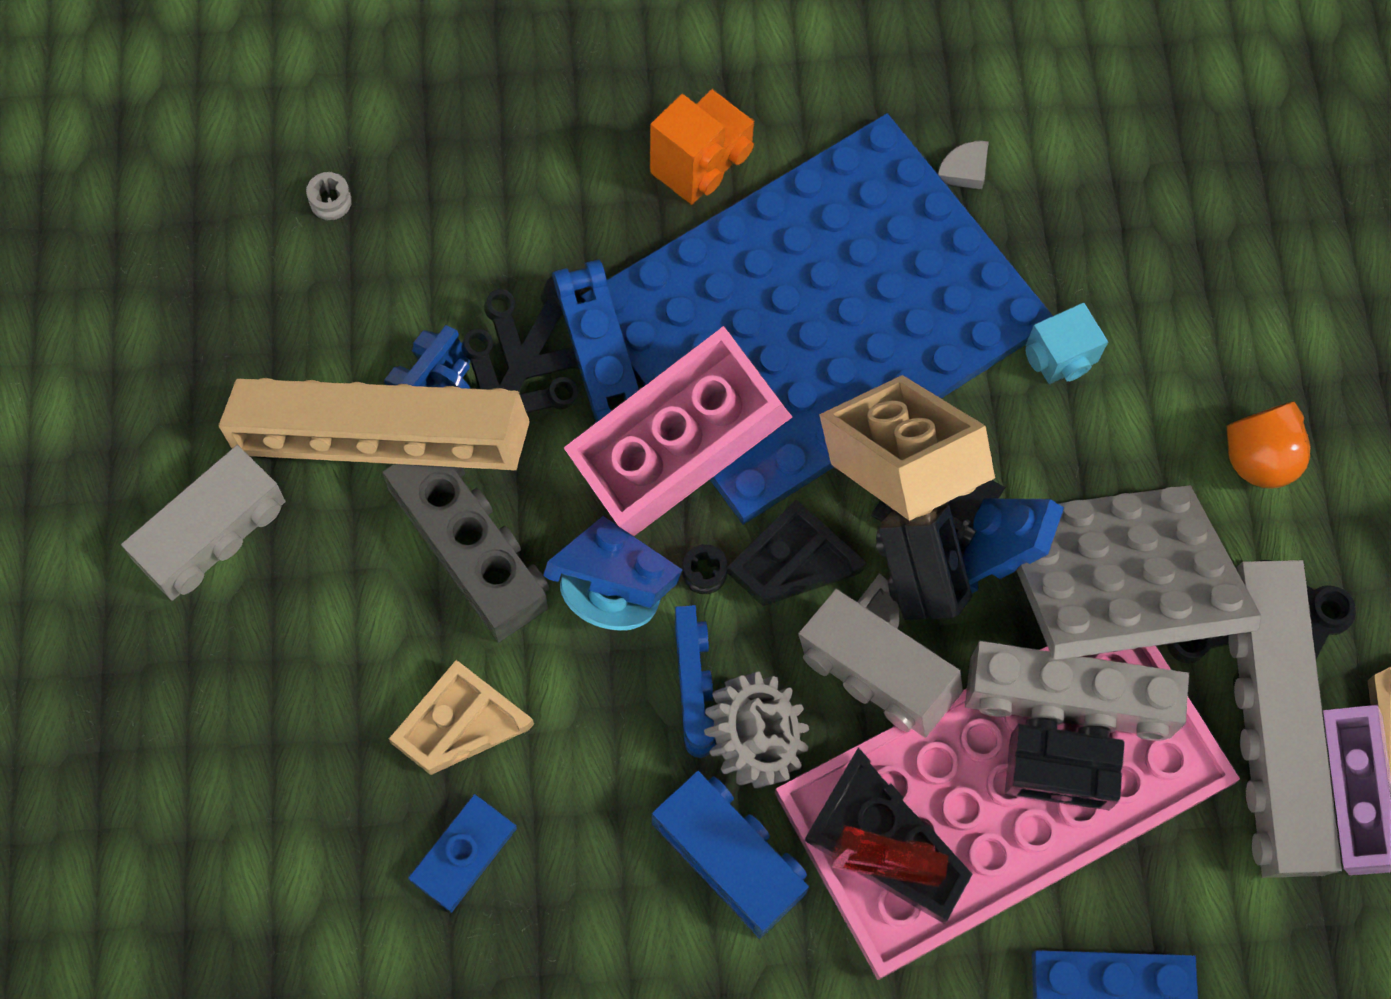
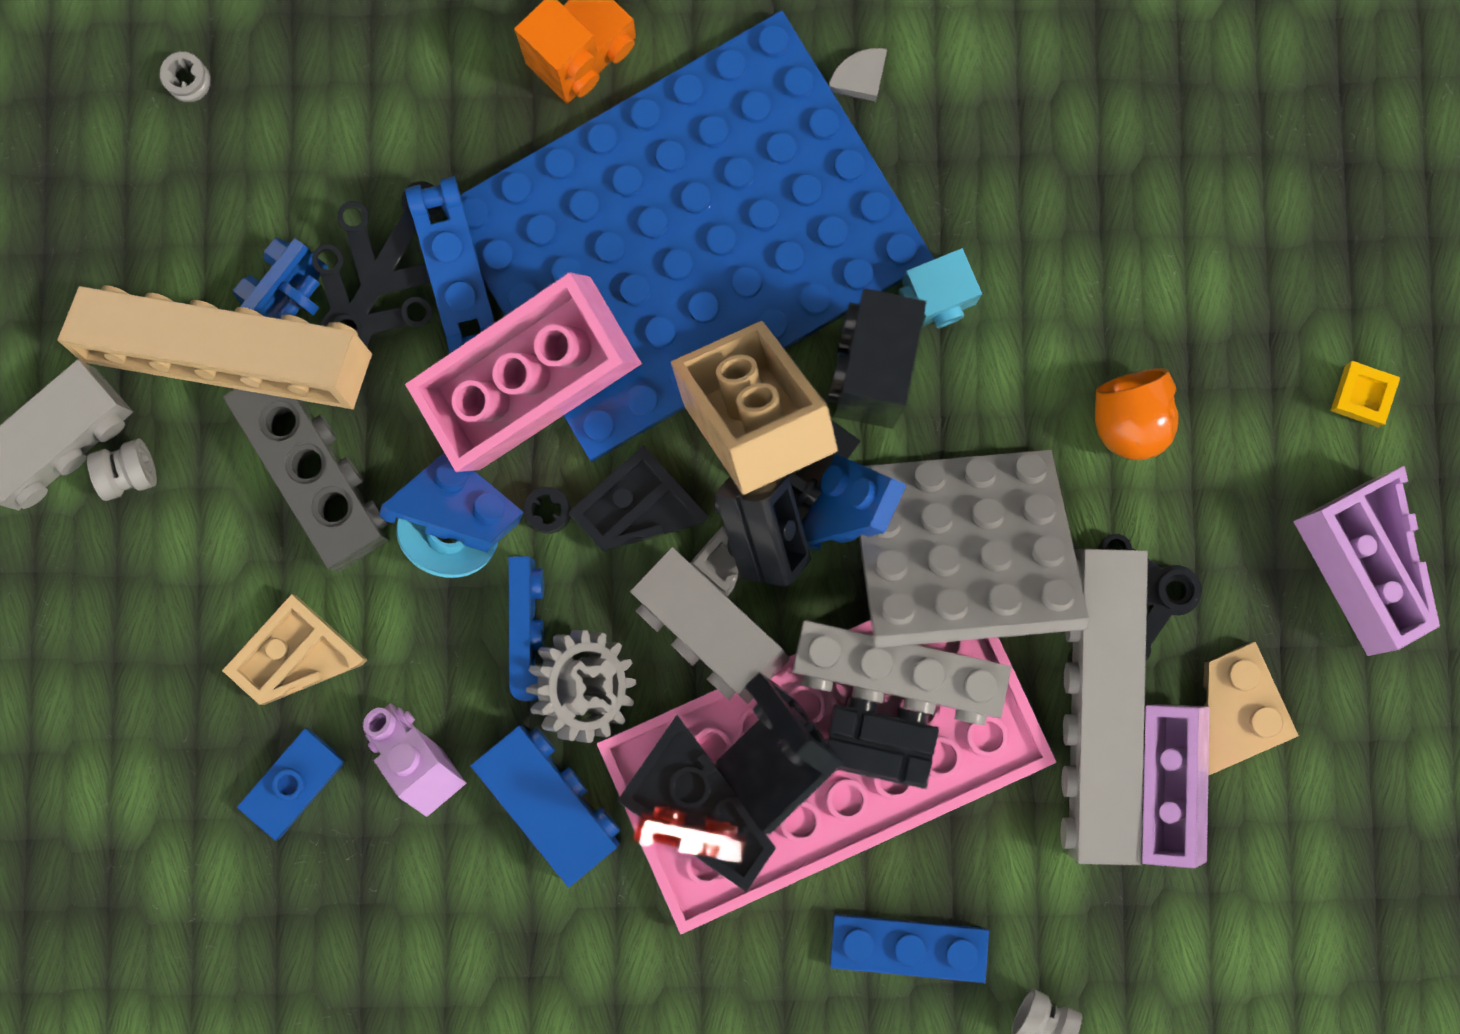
camera: 10 degrees right, 15 degrees up
none -> light grey wheel [87,438,157,501]
none -> lavender brick [363,703,466,817]
none -> black bracket [716,672,844,835]
none -> black brick [827,288,927,429]

